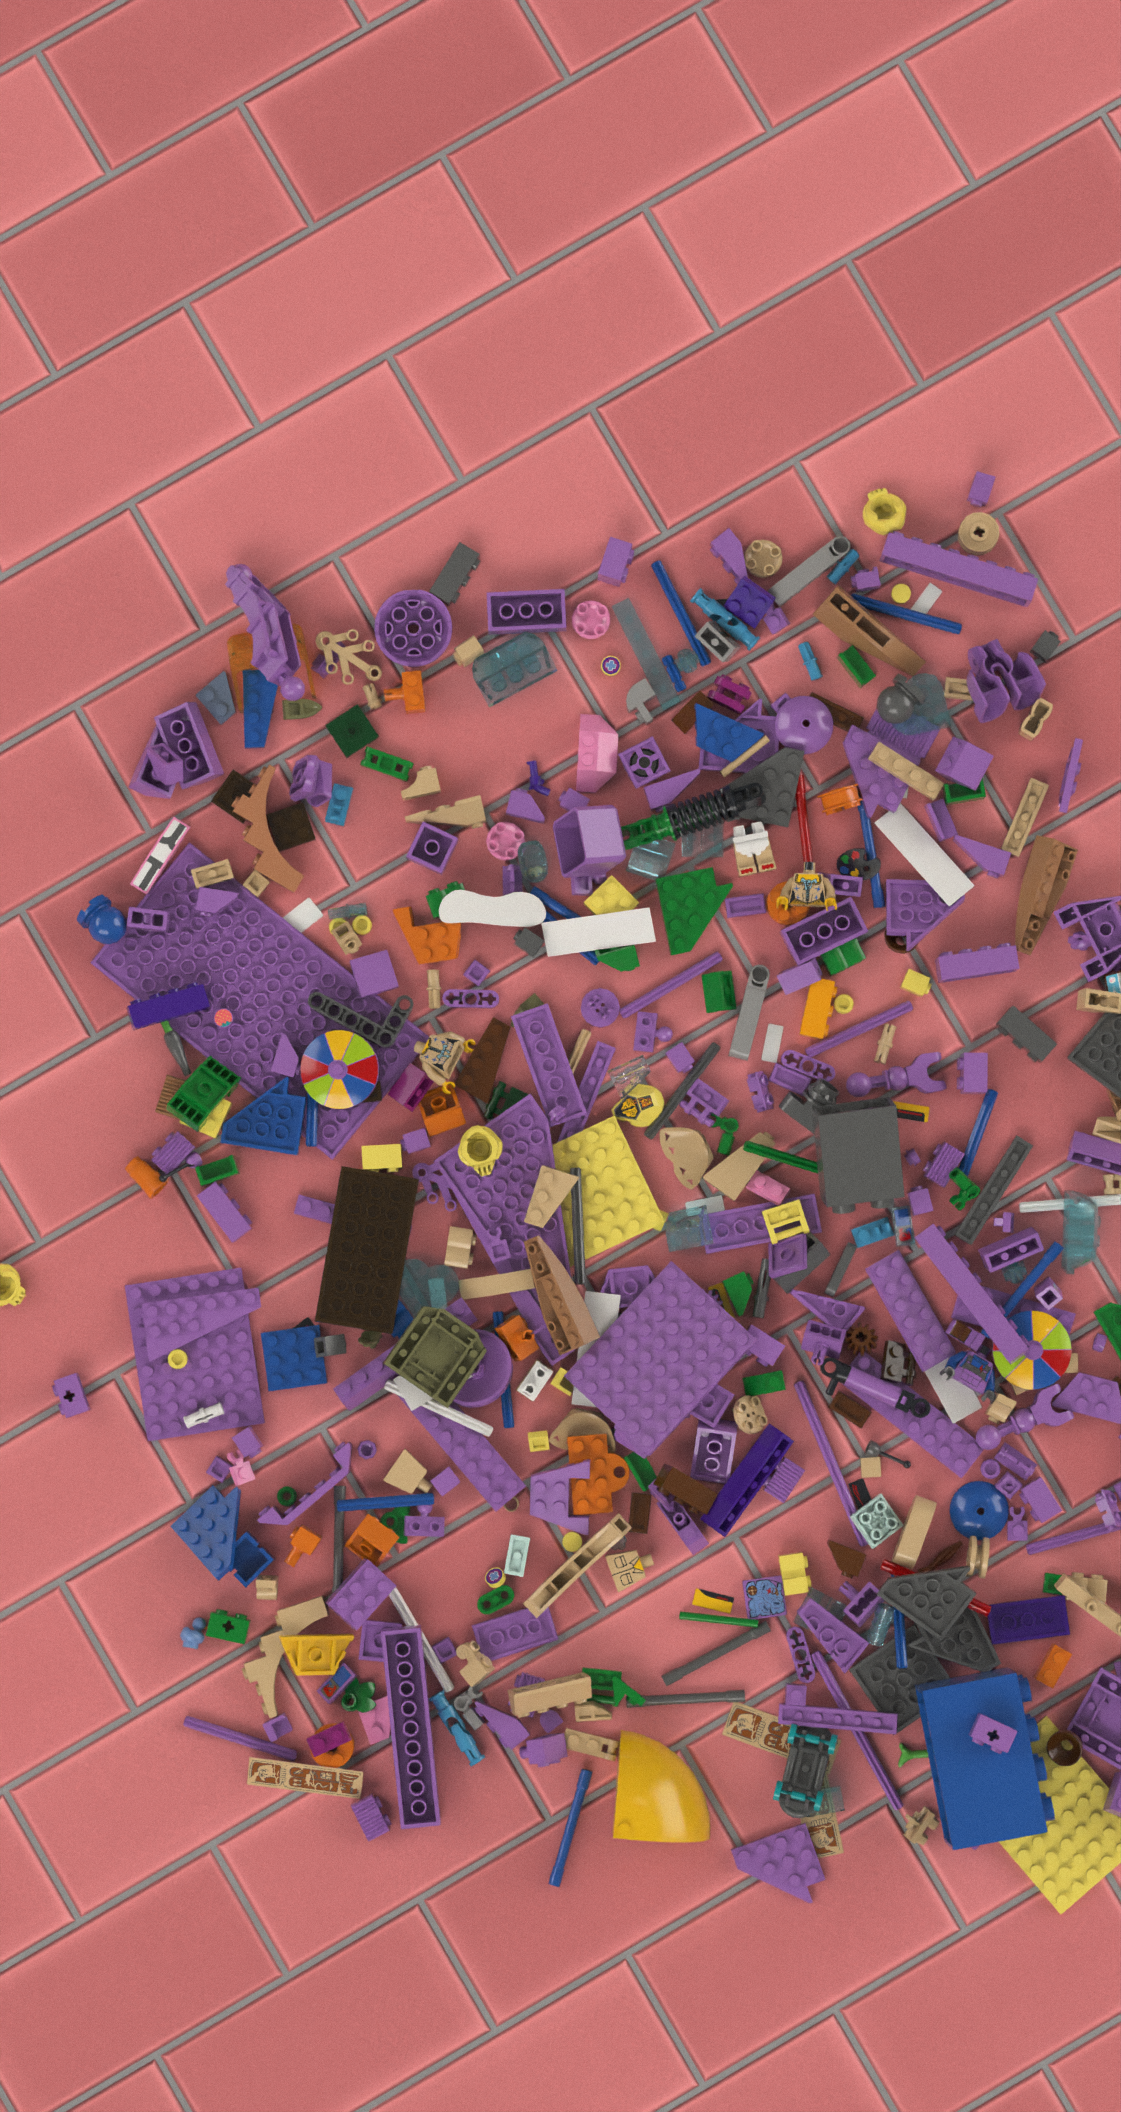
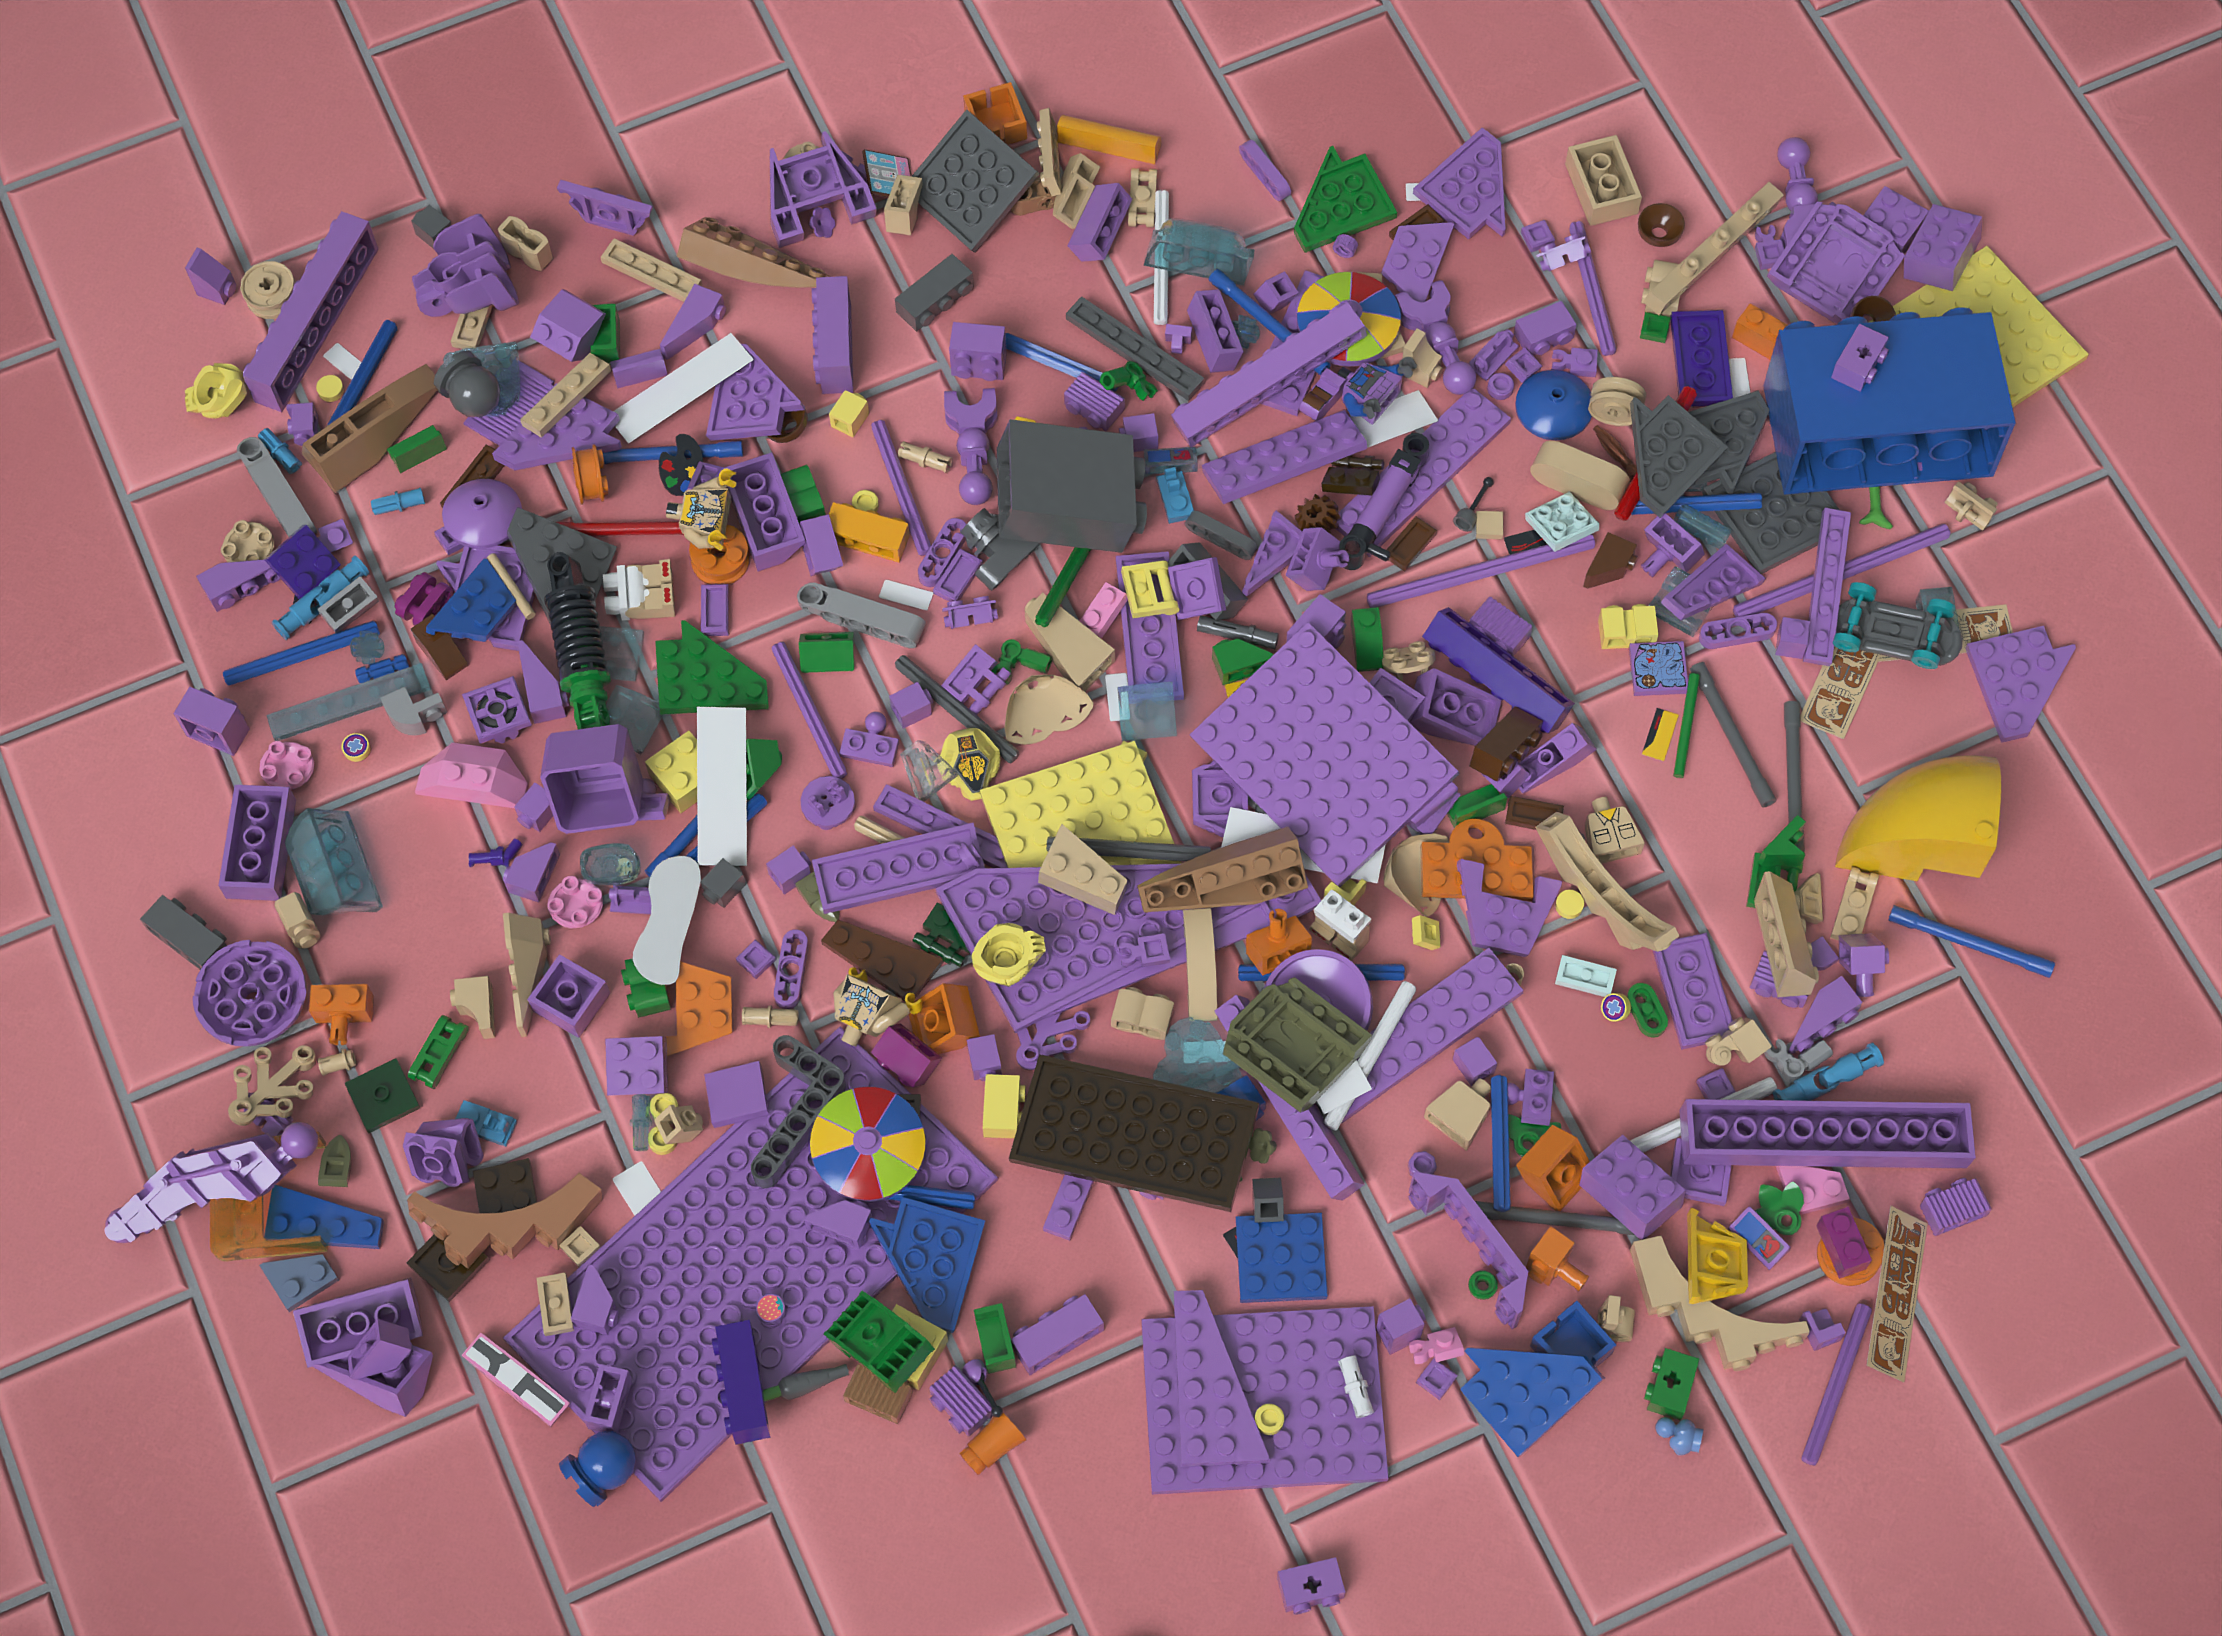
camera: 80 degrees left, 20 degrees down
none -> medium lavender brick [605,1036,668,1096]
none -> medium lavender brick [766,846,812,895]
none -> white sticker [1729,358,1750,398]

